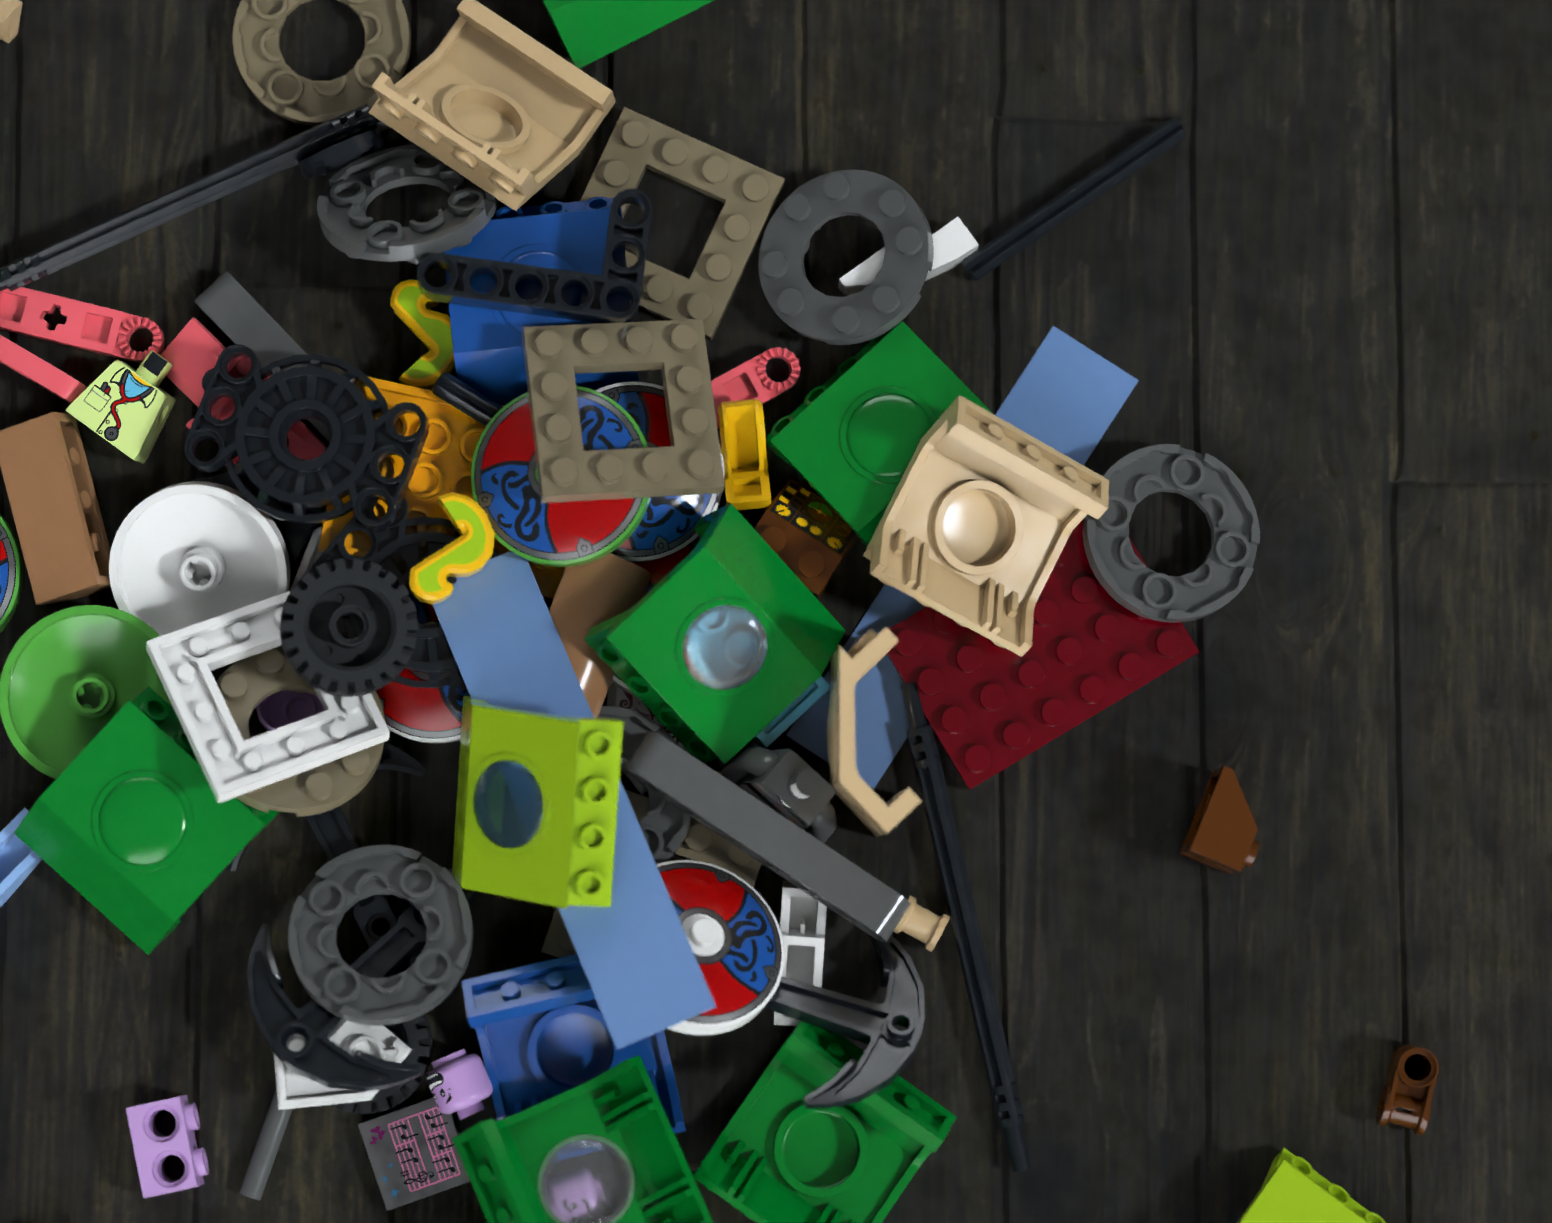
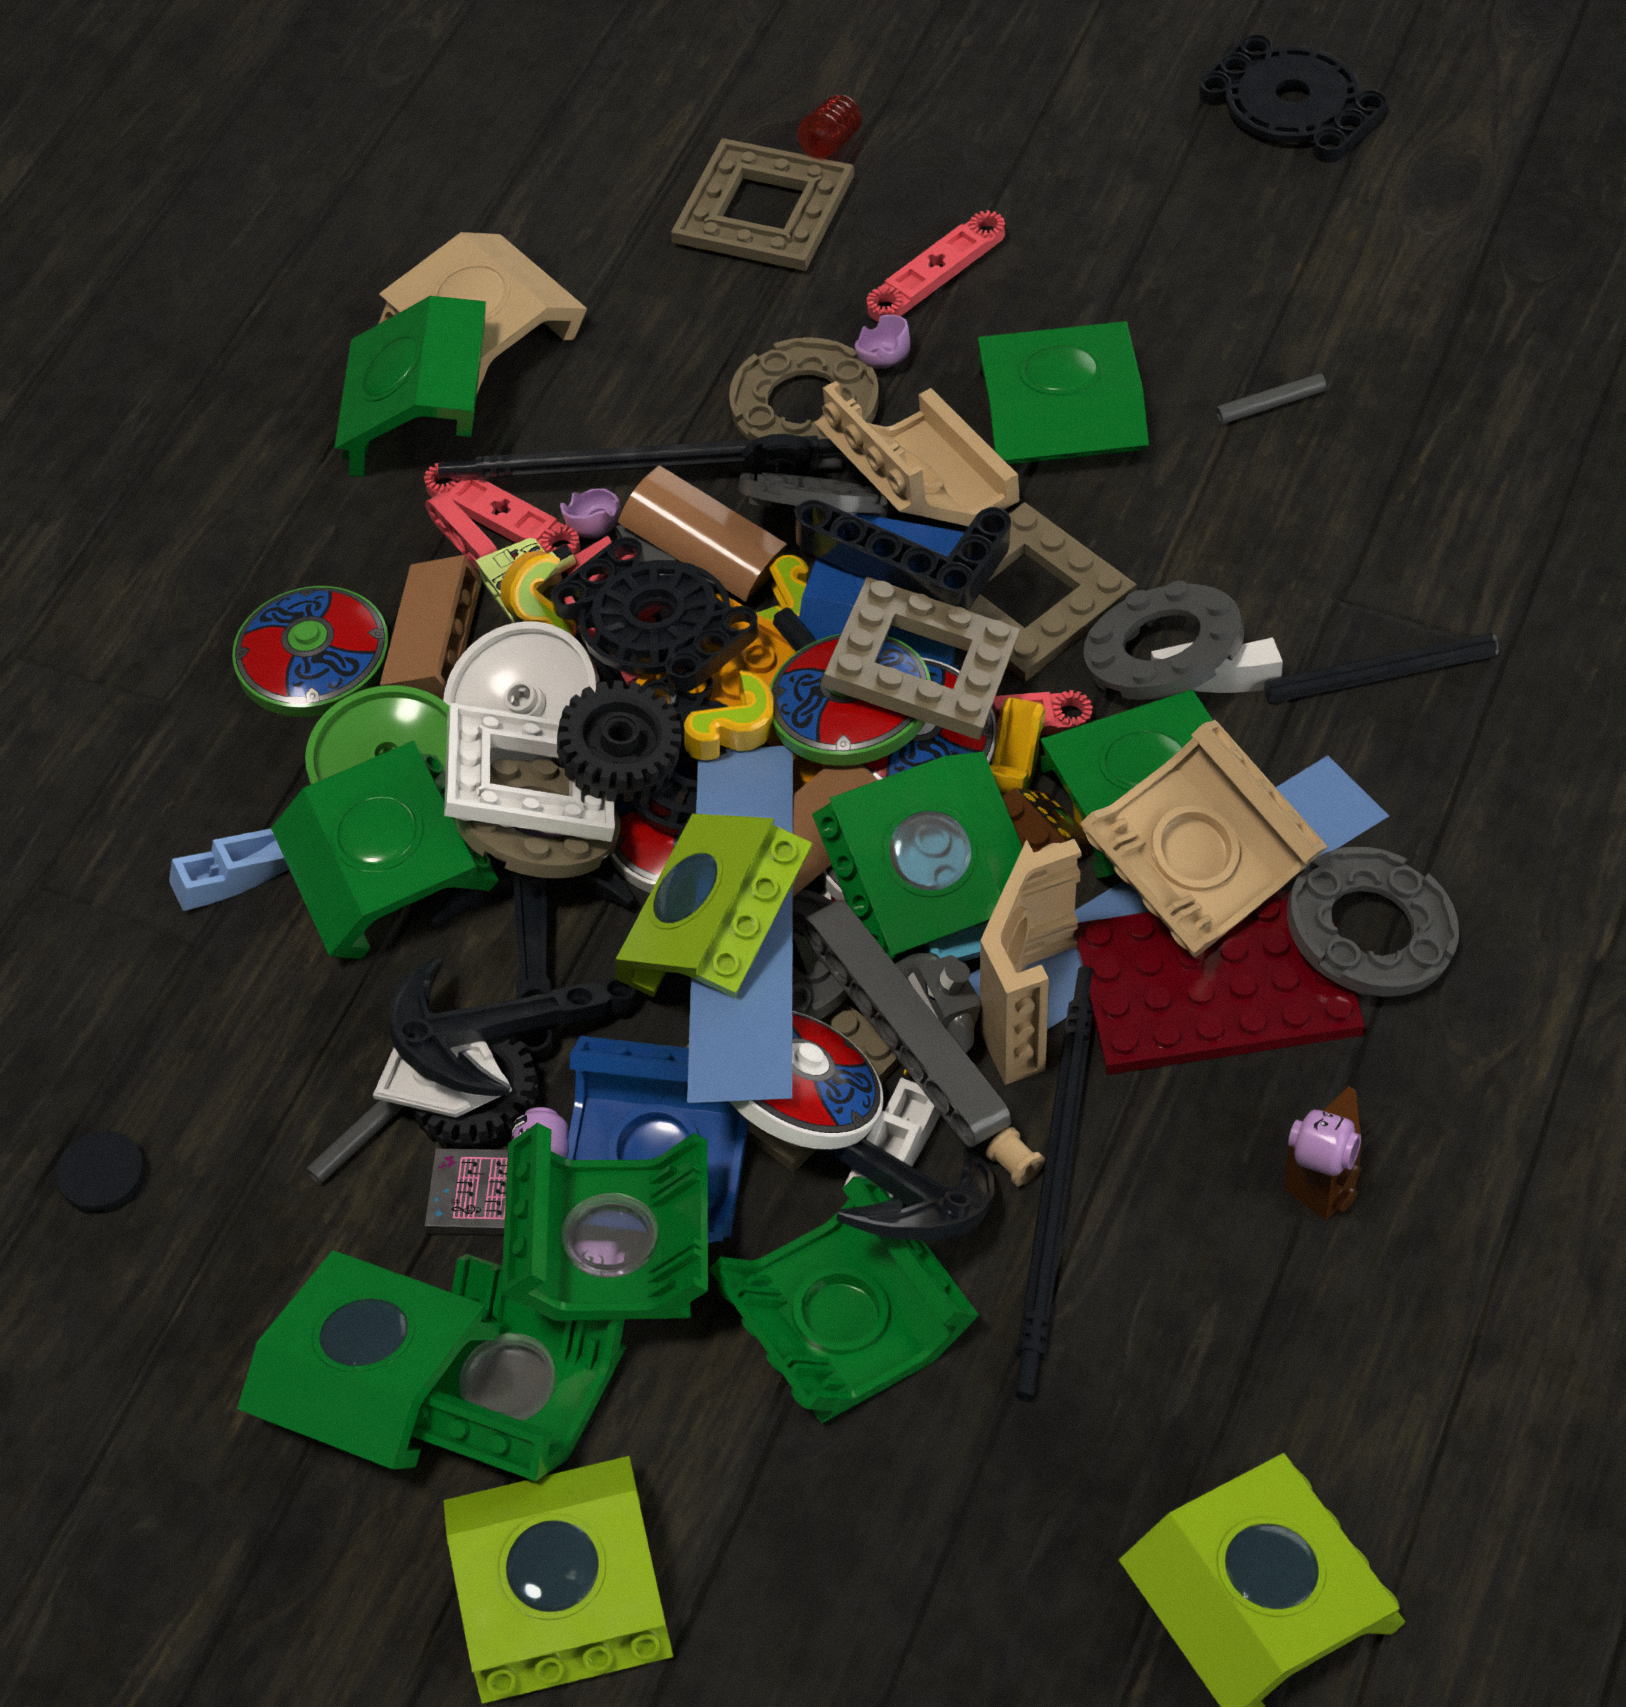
camera: 30 degrees right, 30 degrees down
lavender brick [126,1095,209,1199] -> none
dark grey plate [288,845,473,1026] -> none
reddish brown piece [1376,1044,1439,1136] -> none
none -> yellow animal [501,550,576,637]
none -> lavender hair [560,488,622,539]
none -> medium nougat brick [618,465,787,602]
none -> lavender head [1288,1110,1361,1176]

